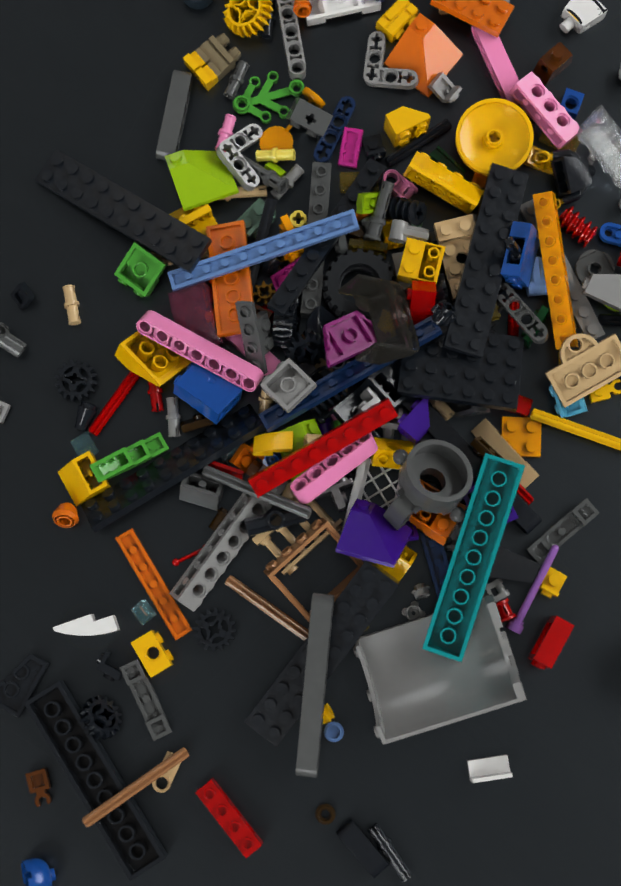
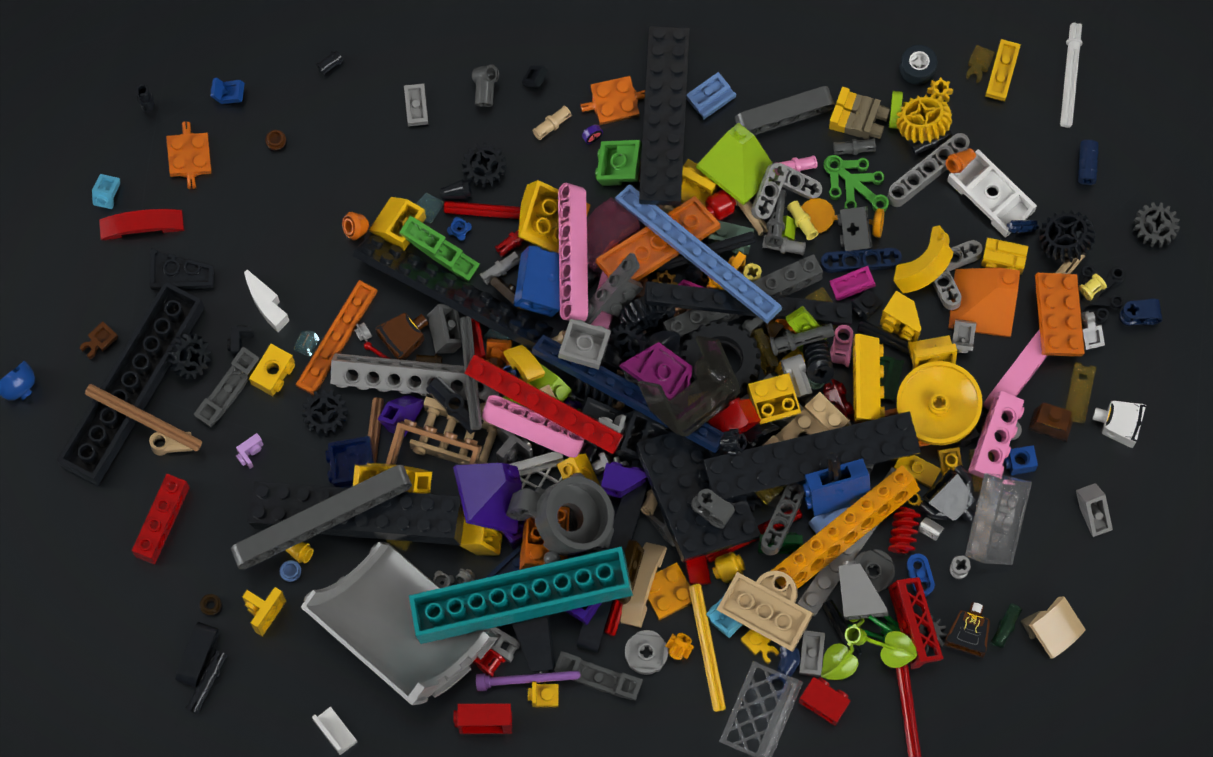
camera: 60 degrees right, 10 degrees down
none -> lavender bracket [236,433,264,469]
none -> yellow bracket [242,587,287,637]
none -> clear blue plate [325,436,374,487]
none -> yellow arch [353,463,432,493]
none -> light grey plate [354,322,373,342]
none -> reddish brown torso [375,313,429,360]
none -> dark purple slope [378,395,424,437]
none -> blue plate [447,217,472,241]
none -> orange plate [580,76,645,125]
none -> tile [582,125,603,144]
none -> light grey plate [625,630,668,675]
none -> light orange gear [665,633,694,660]
none -> medium blue plate [686,72,736,120]
none -> dark grey piece [691,489,735,529]
none -> red head [705,190,736,221]
none -> yellow head [712,552,746,583]
none -> red hinge [823,379,854,421]
none -> lime beam [889,91,903,129]
none -> yellow arch [893,225,954,294]
none -> yellow plate [894,455,941,489]
none -> yellow bracket [908,335,957,370]
none -> white slope [918,517,944,541]
none -> clear yellow plate [1065,362,1096,423]

